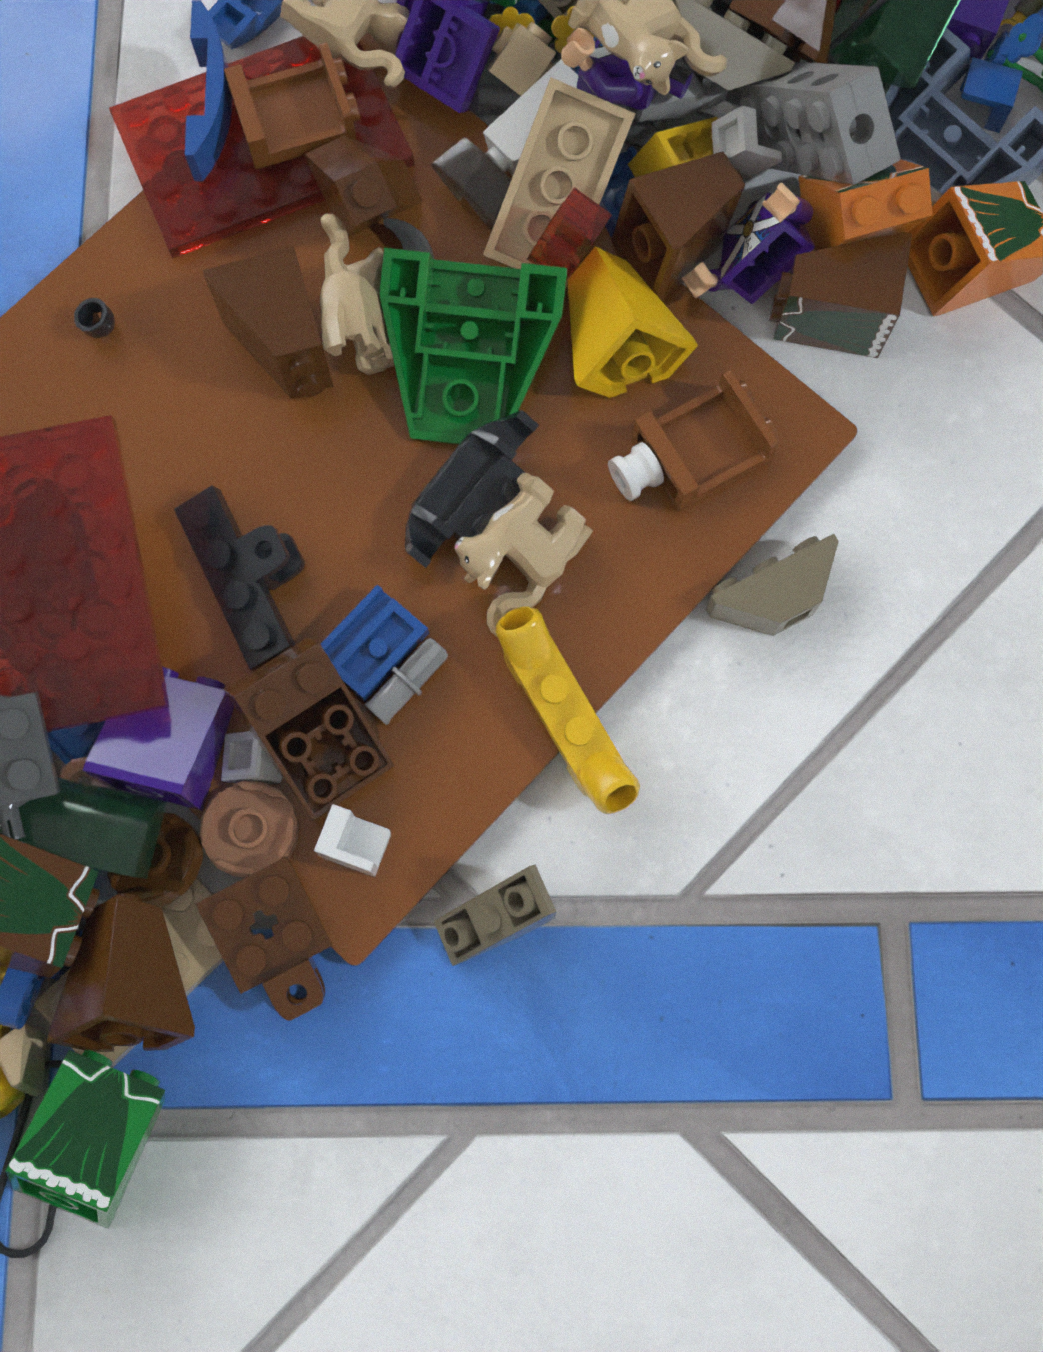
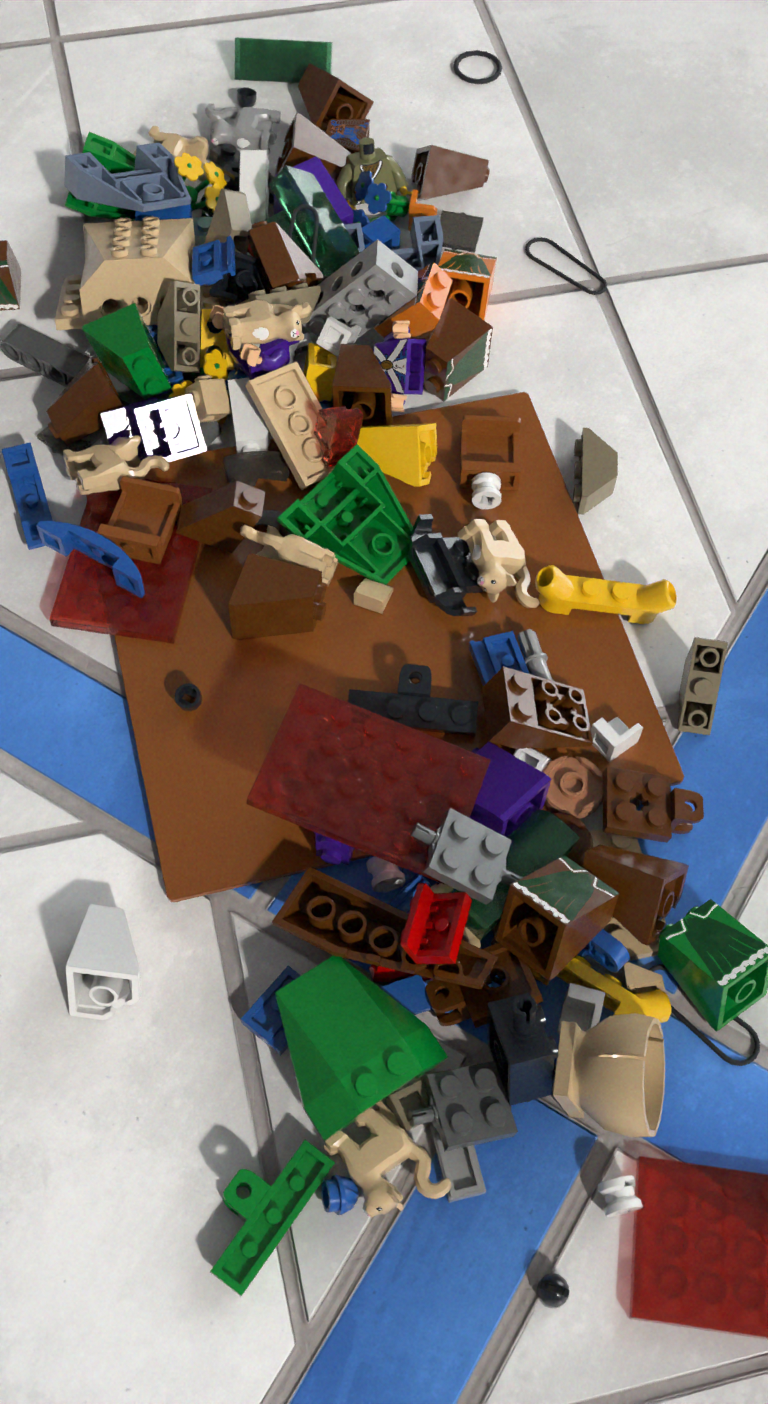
camera: 60 degrees left, 15 degrees down
none -> tan slope [354,578,394,614]

